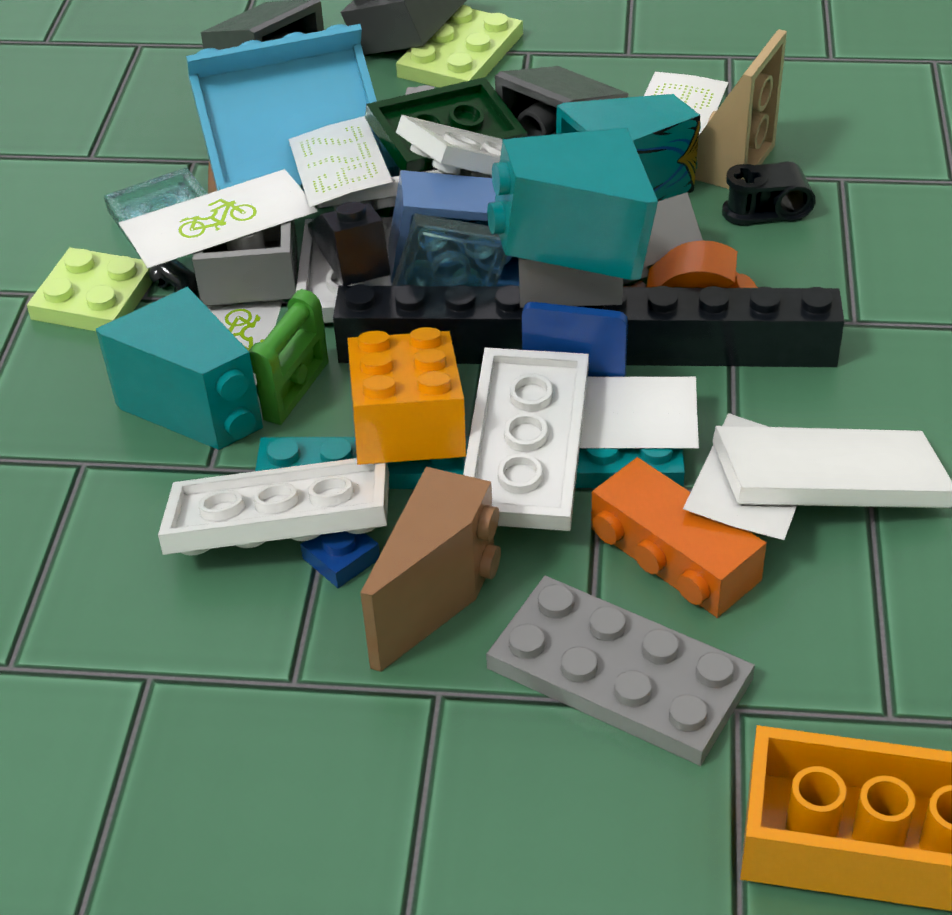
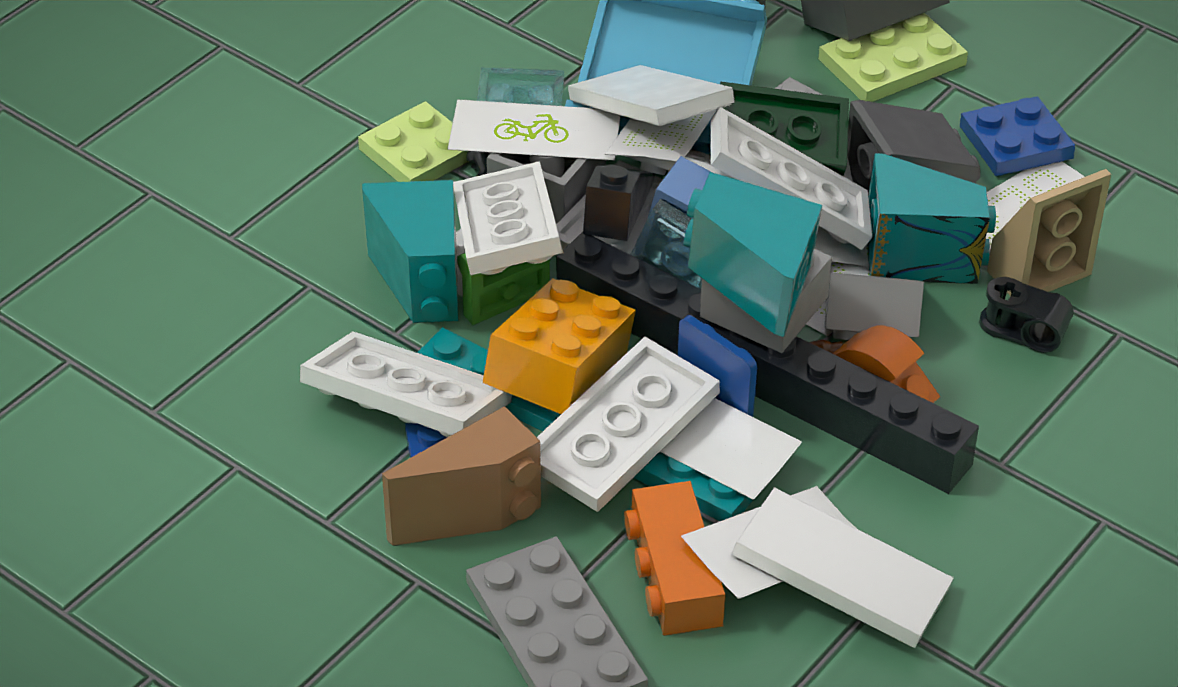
camera: 30 degrees right, 0 degrees up
none -> white plate [453,161,563,275]
none -> white tile [568,65,734,126]
none -> blue plate [960,96,1075,176]

